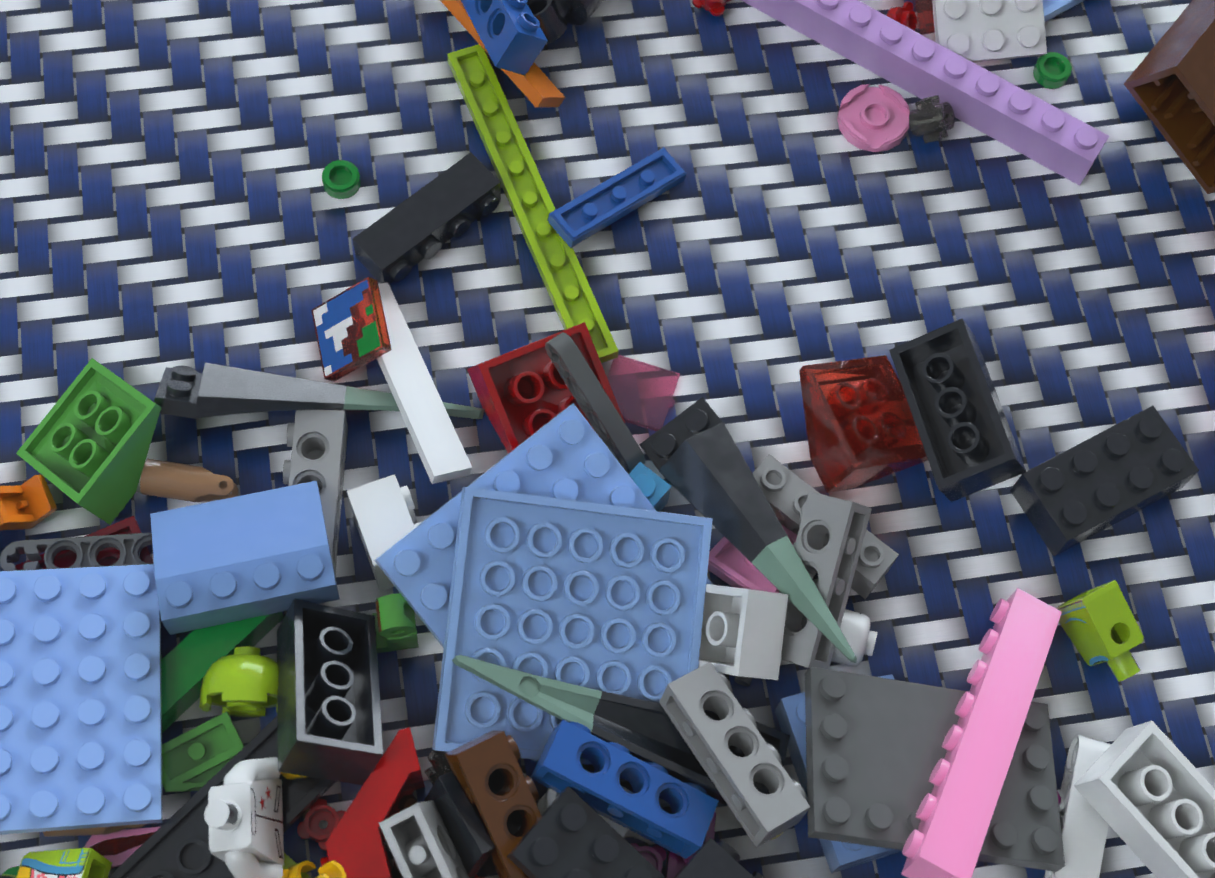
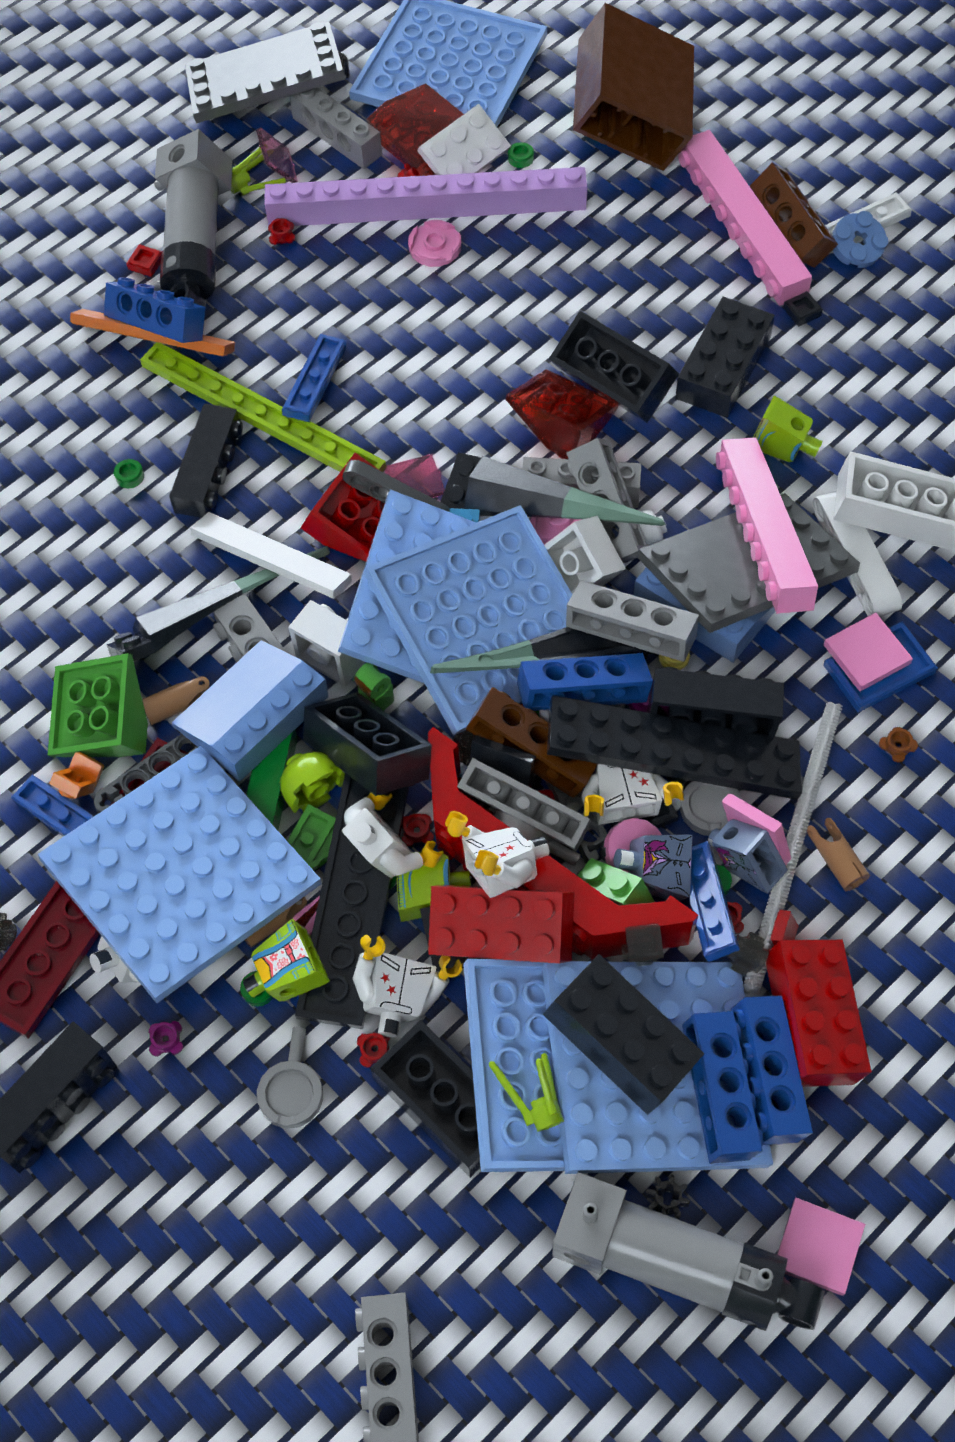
camera: 25 degrees left, 5 degrees down
tile [312,277,392,382] -> none
clear smoke gear [909,95,955,143] -> none

